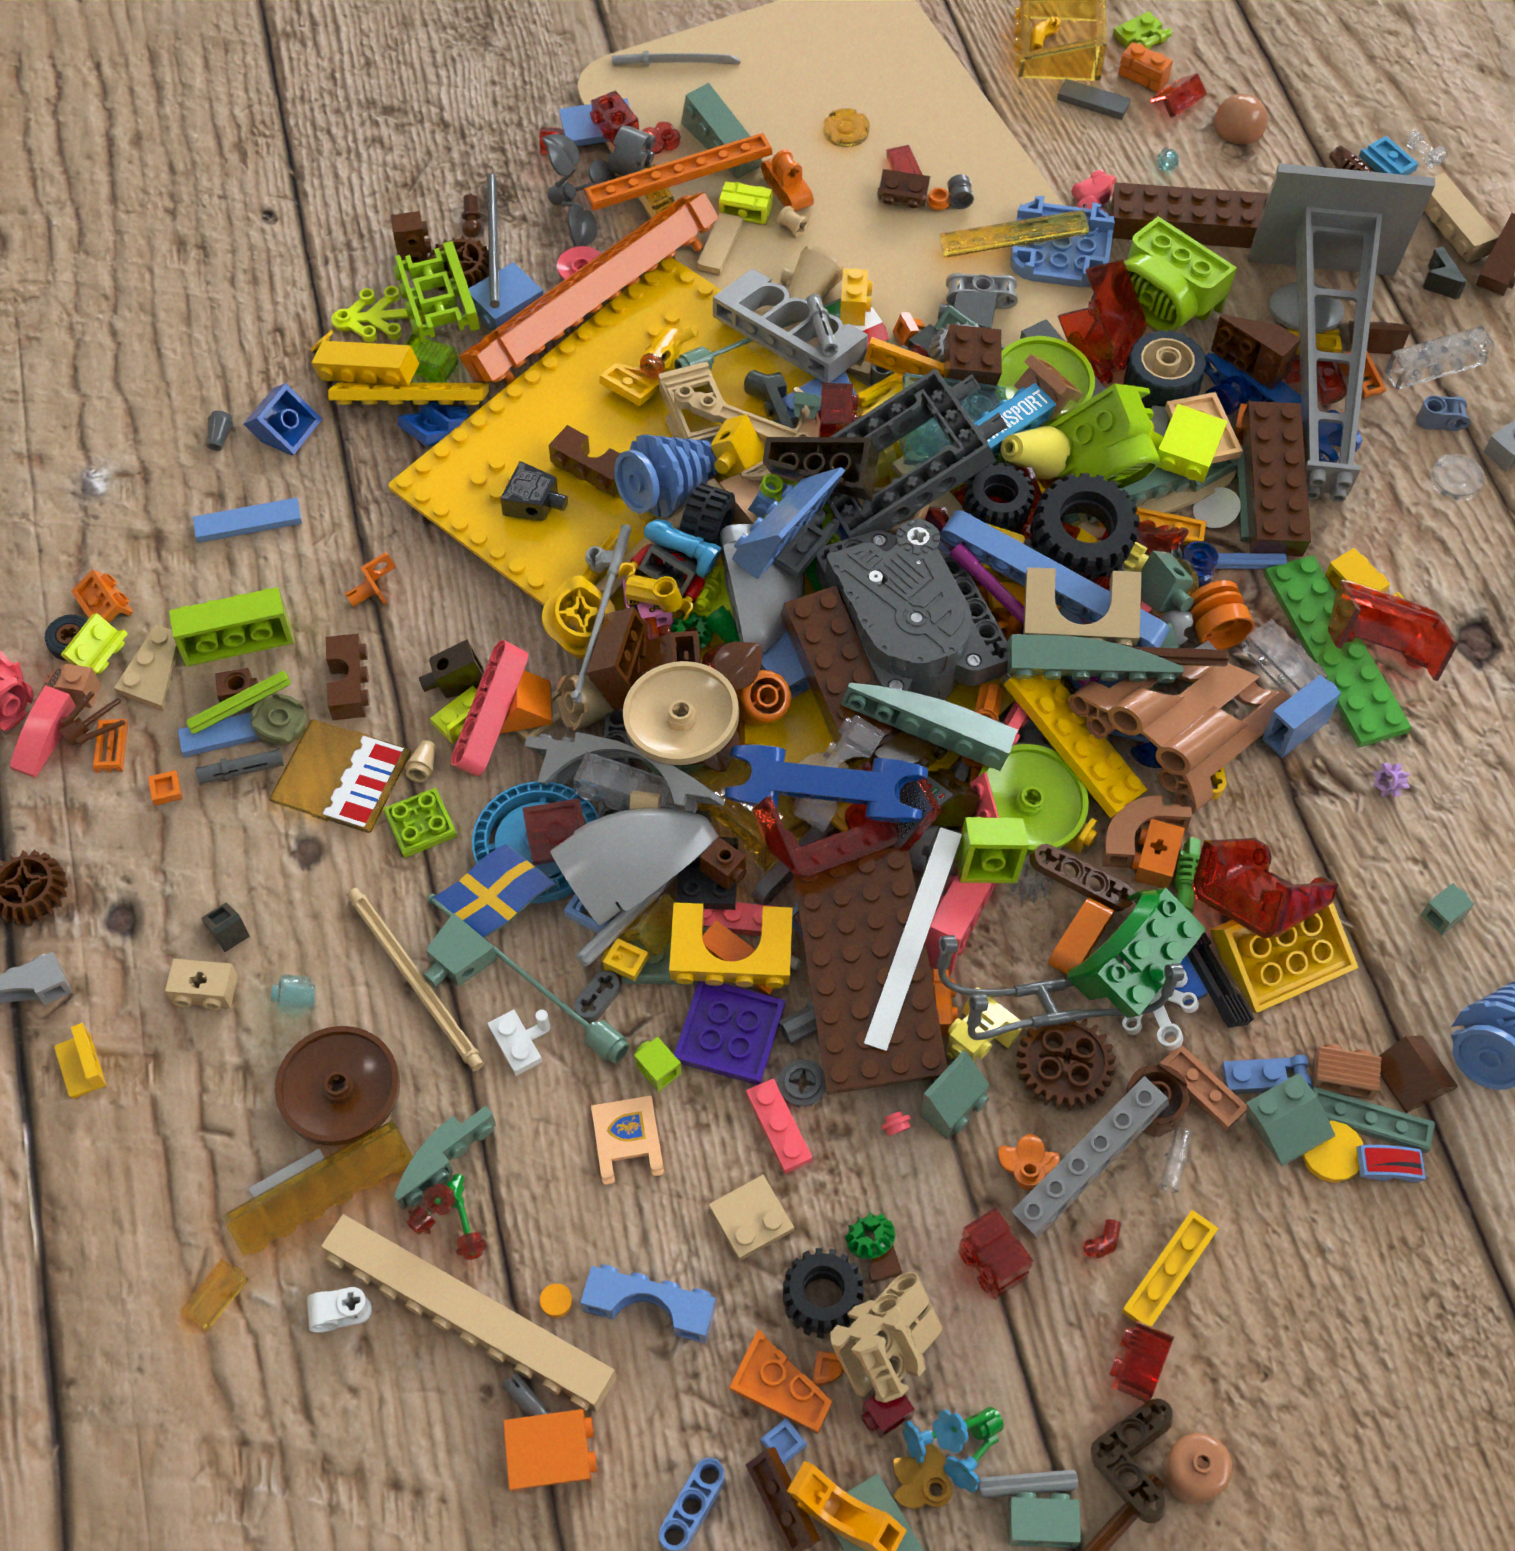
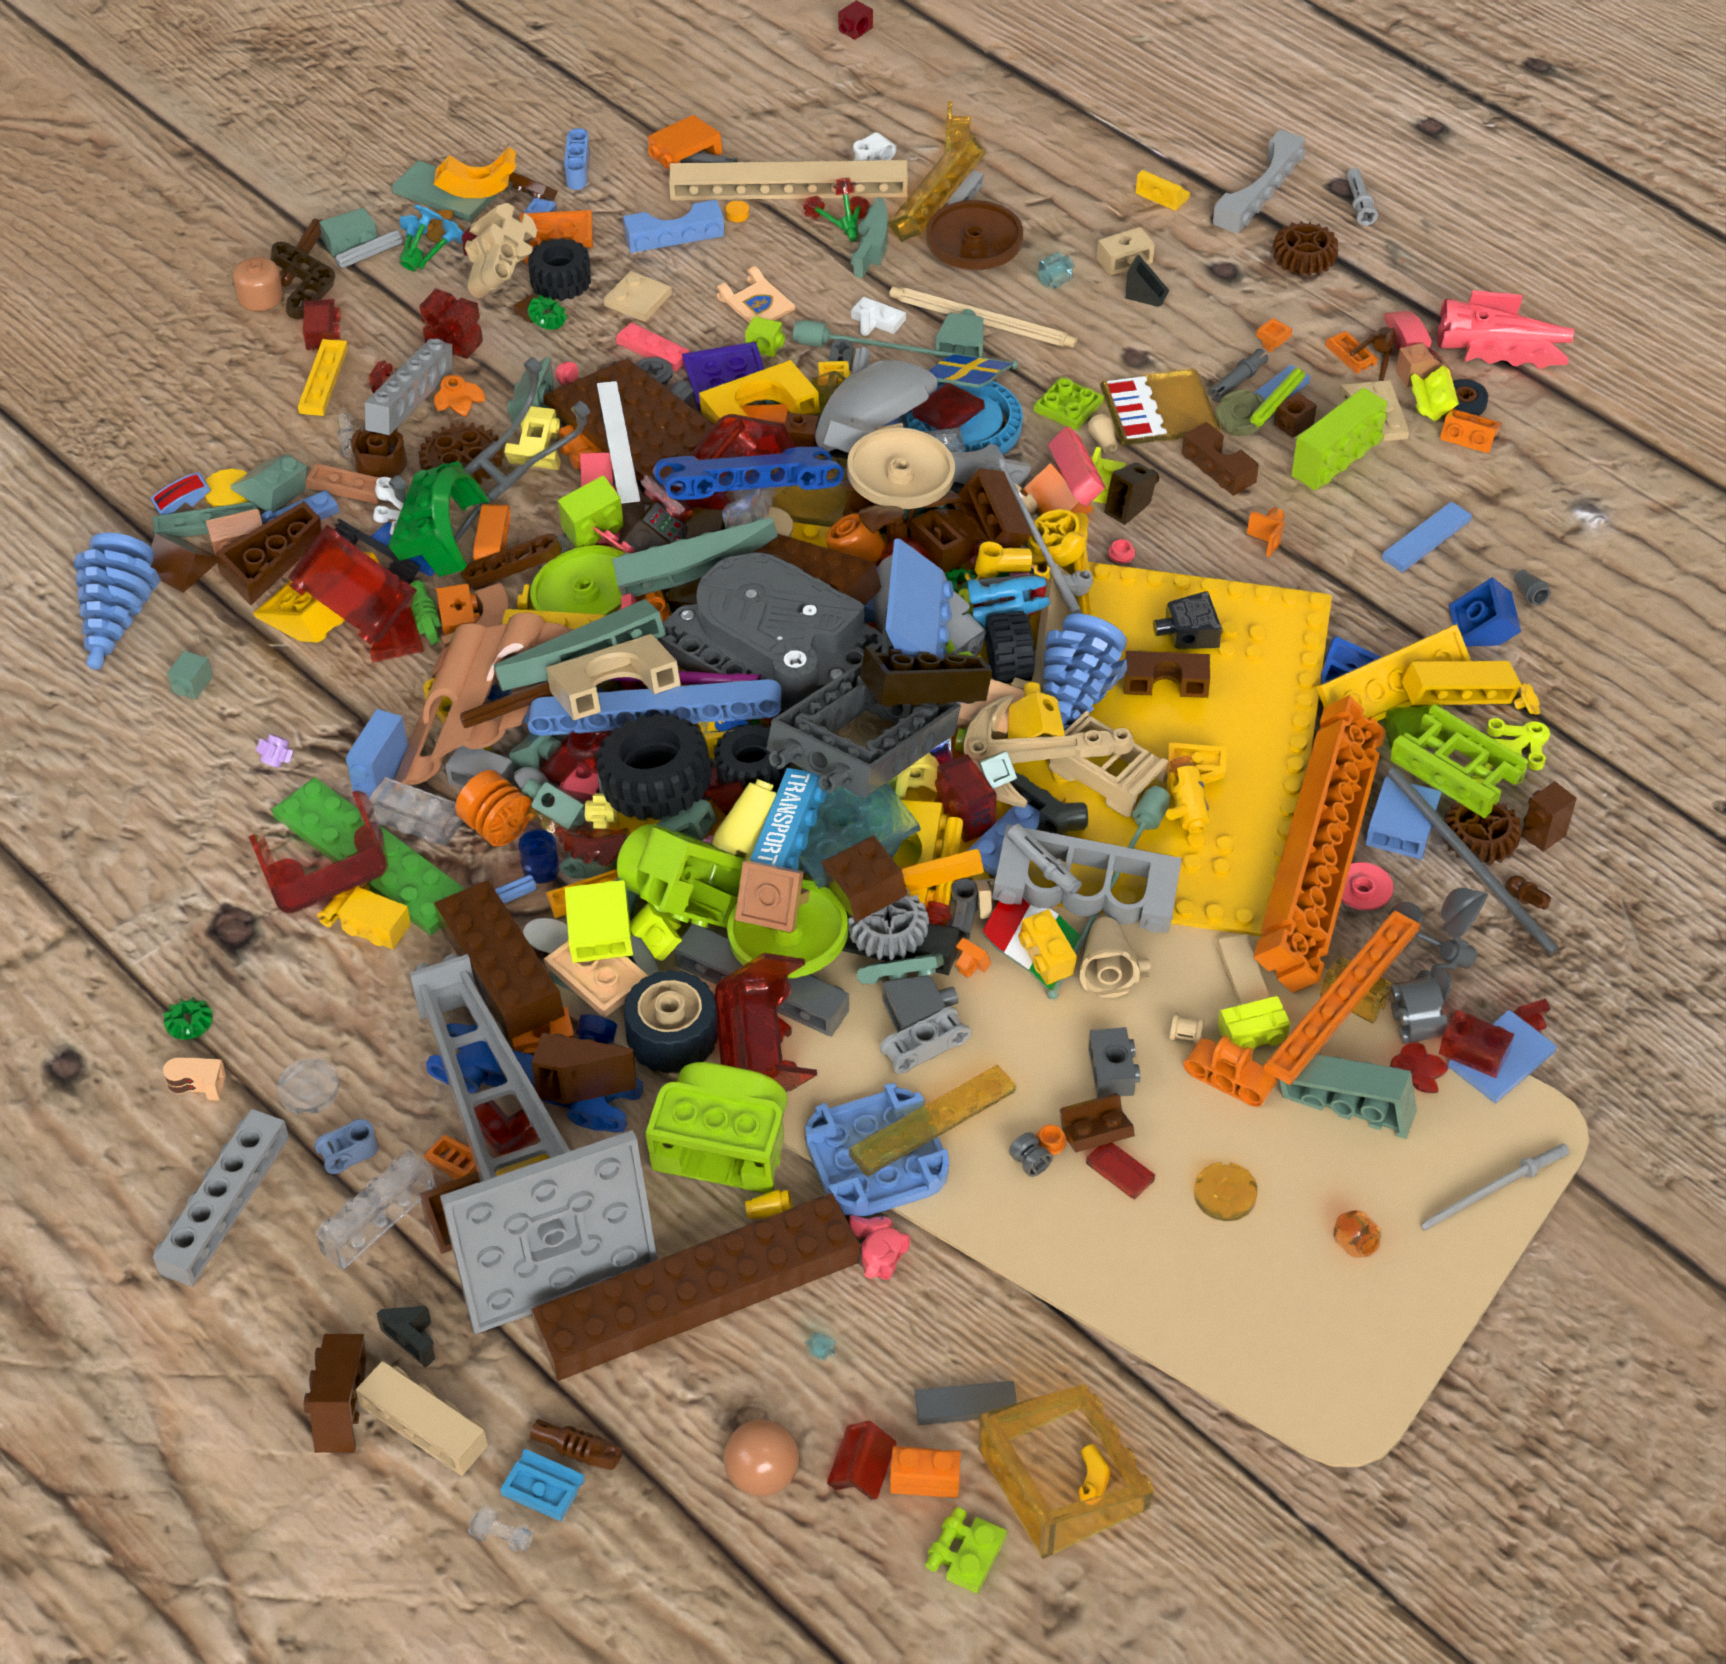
camera: 150 degrees right, 10 degrees down
none -> reddish brown wedge [216,501,322,606]
none -> dark grey brick [1088,1027,1140,1098]
none -> coral plate [1108,539,1135,564]
none -> clear orange head [1333,1210,1382,1258]

